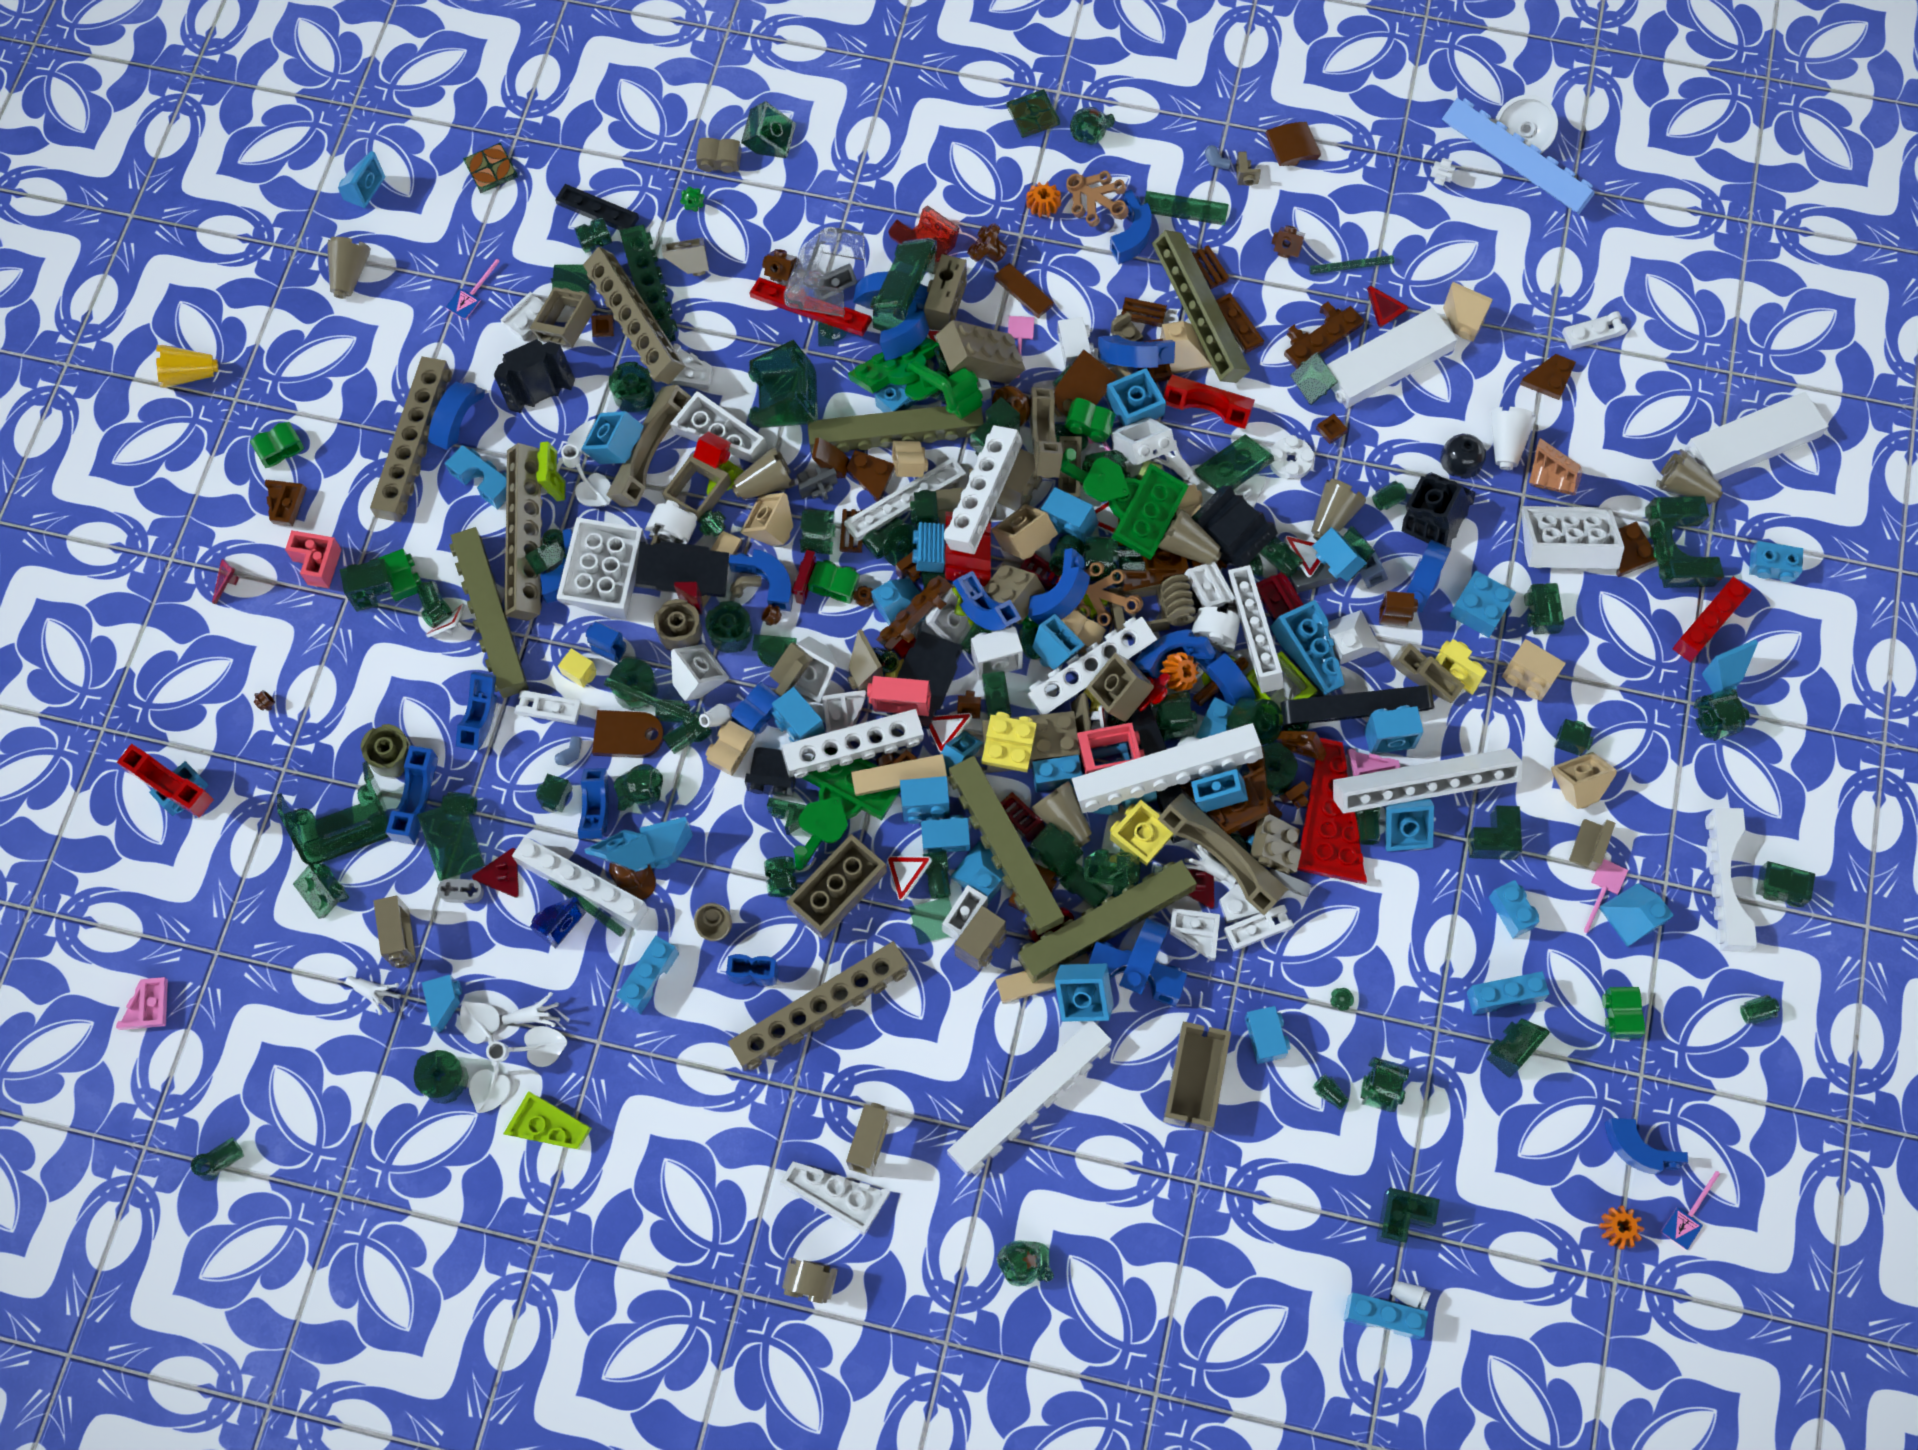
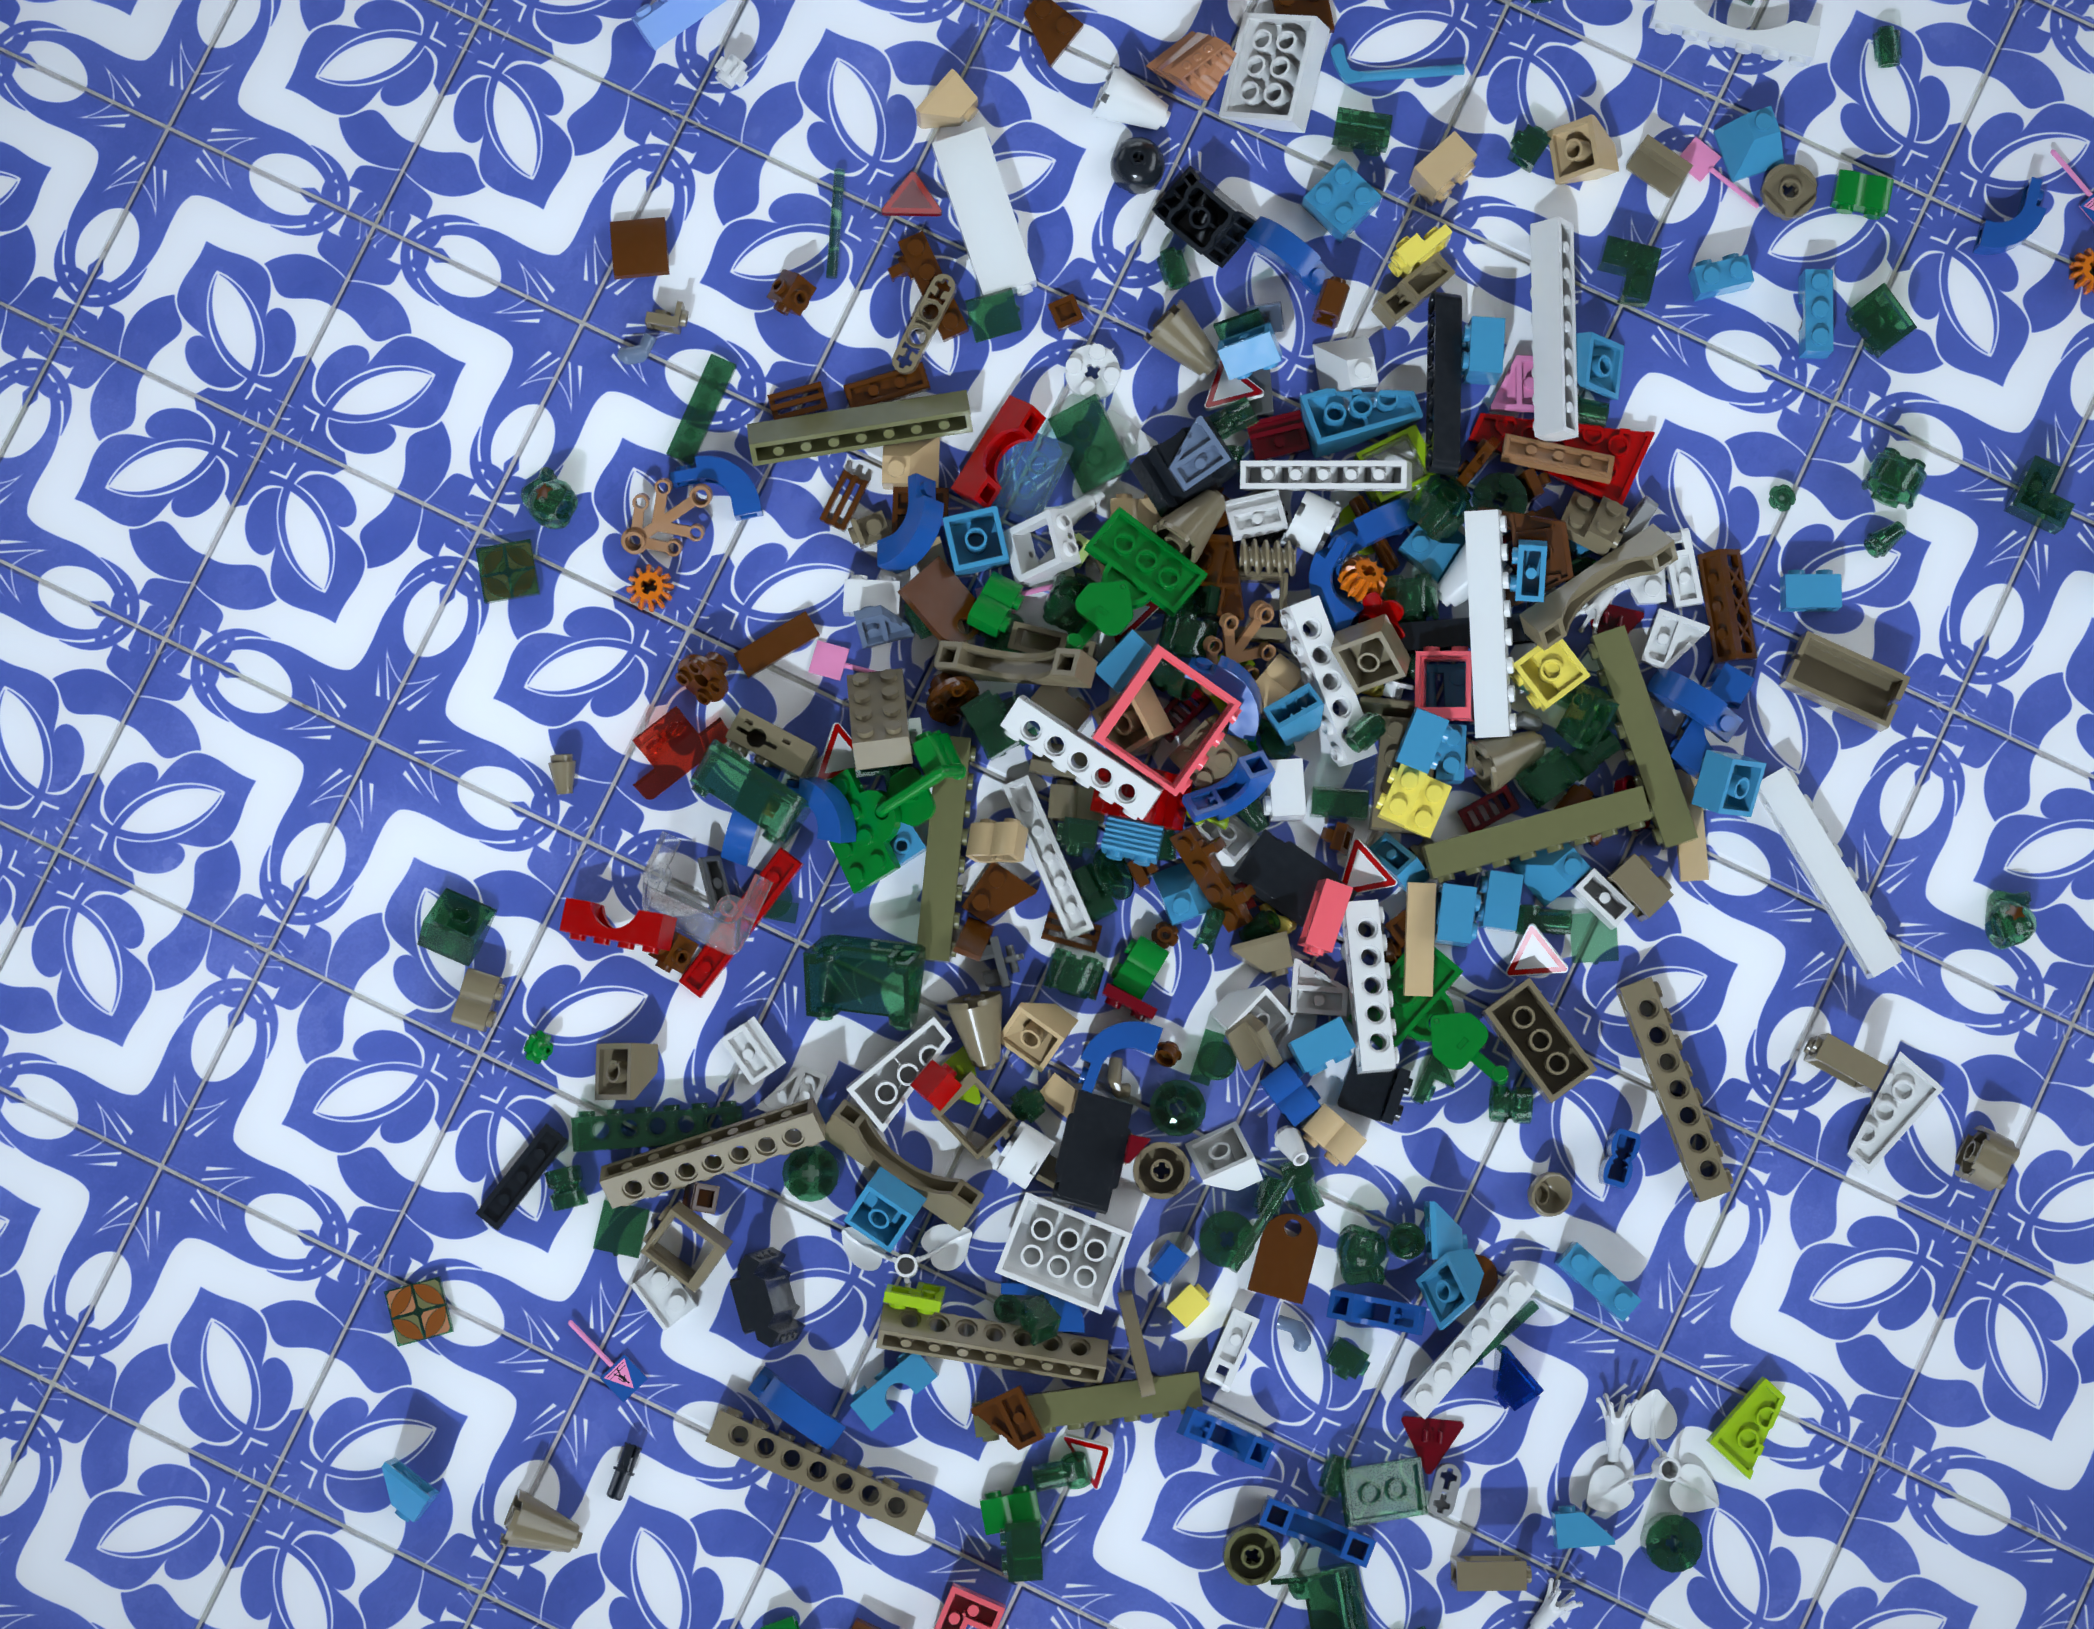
camera: 80 degrees left, 15 degrees up
none -> dark tan cone [548,754,576,795]
none -> red arch [559,897,677,955]
none -> black axle [606,1442,642,1501]
none -> white plate [720,1016,787,1086]
none -> sand blue wing [853,605,915,649]
none -> dark tan beam [892,274,957,375]
none -> reddish brown wing [970,1385,1046,1451]
none -> clear light blue tile [992,433,1074,519]
none -> coral window [1091,643,1242,796]
none -> dark tan beam [1117,1289,1156,1398]
none -> sand blue wing [1168,415,1231,492]
none -> clear green bar [1193,907,1225,955]
none -> dark azure piece [1330,44,1465,84]
none -> clear green brick [1344,712,1386,753]
none -> clear green wheel [1385,1222,1426,1260]
none -> dark azure brick [1394,706,1452,774]
none -> medium nougat tile [1500,433,1615,484]
none -> dark grey arm [1512,711,1543,733]
none -> reddish brown fence [1697,549,1757,664]
none -> dark tan plate [1760,163,1817,221]

